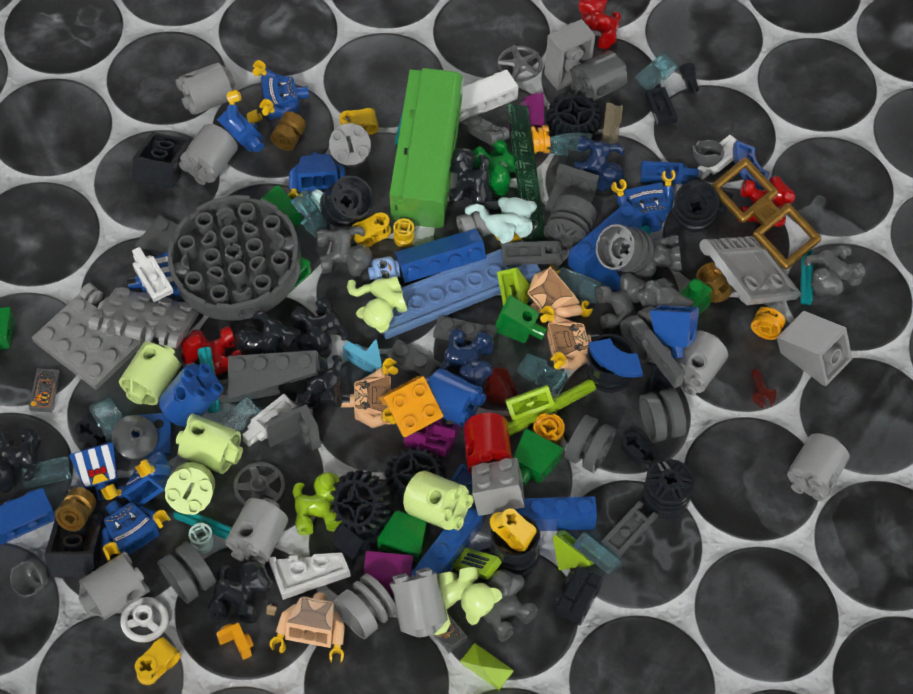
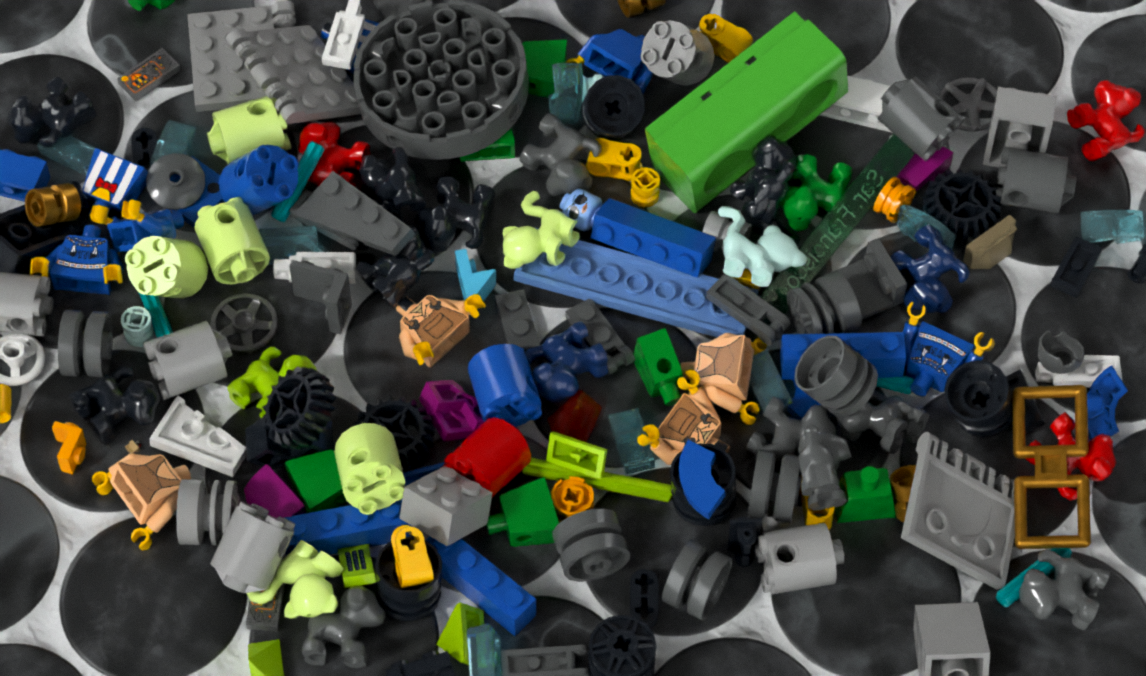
camera: 45 degrees right, 0 degrees up
light orange bracket [379,376,443,437] -> none
dark grey plate [462,116,510,145] -> none
lime slope [497,268,530,307] -> none
blue hinge [641,161,698,185] -> none
dark grey hinge [642,329,685,388] -> none
blue torso [650,305,699,358] -> none
light orange wheel [751,307,786,340] -> none
clear red bar [751,369,777,409] -> none
none -> dark grey cylinder [878,76,965,162]

